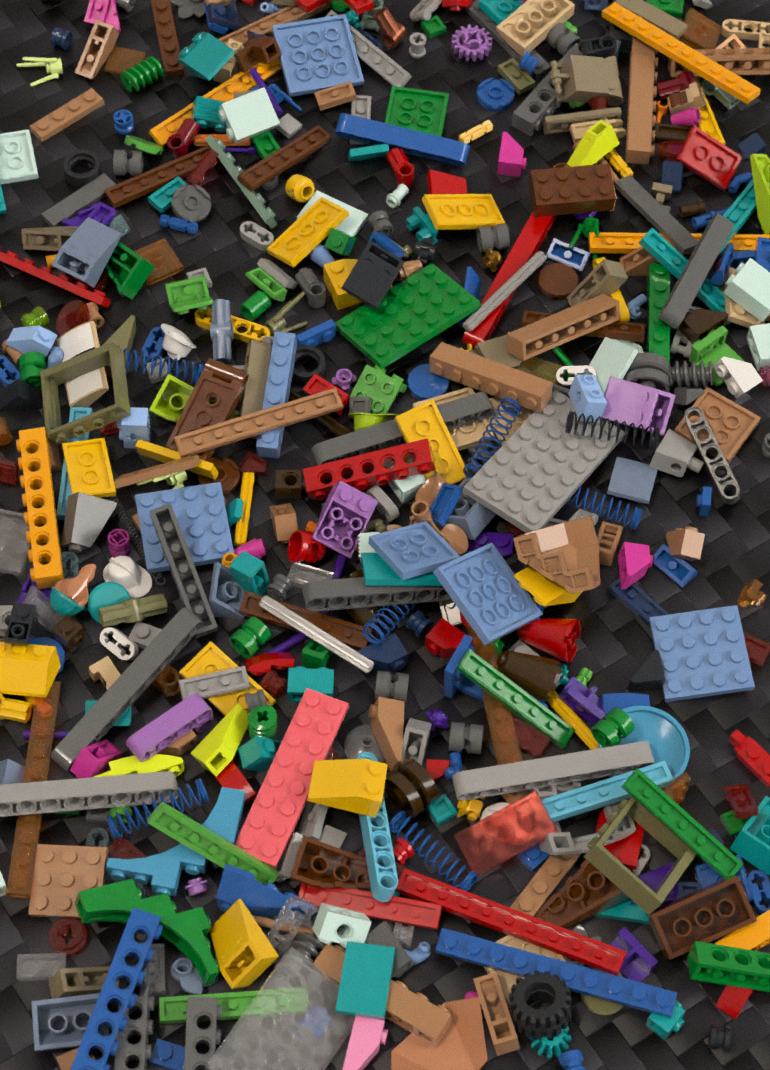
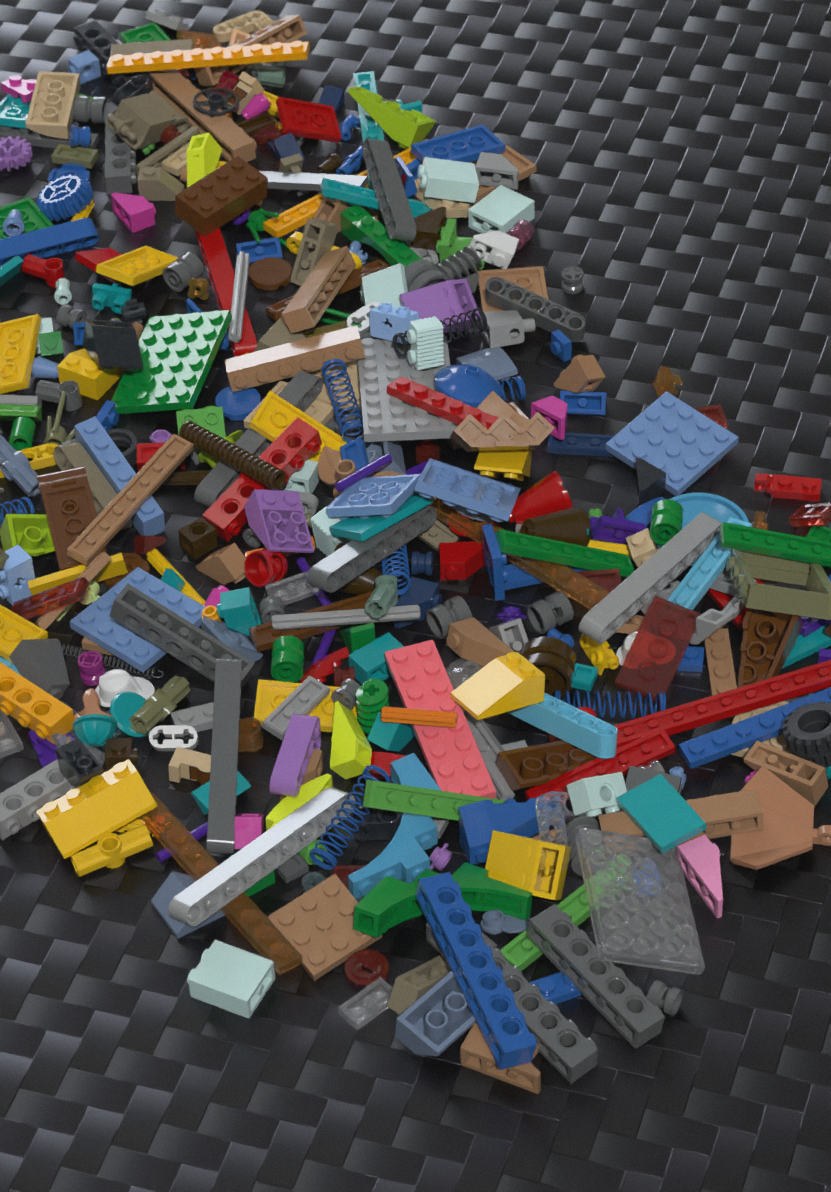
camera: 35 degrees left, 15 degrees down
none -> medium blue cone [3,209,24,237]
none -> clear red tile [10,577,89,620]
none -> blue gear [36,174,93,221]
none -> dark tan slope [137,166,184,201]
none -> dark brown piece [179,421,286,490]
none -> black wheel [193,87,239,117]
none -> dark purple bar [335,454,392,492]
none -> sand green piece [365,575,398,619]
none -> orange axle [381,706,458,728]
none -> red plate [387,377,499,430]
none -> light aqua brick [407,316,444,371]
none -> blue dish [434,364,503,407]
none -> tan bracket [626,528,657,568]

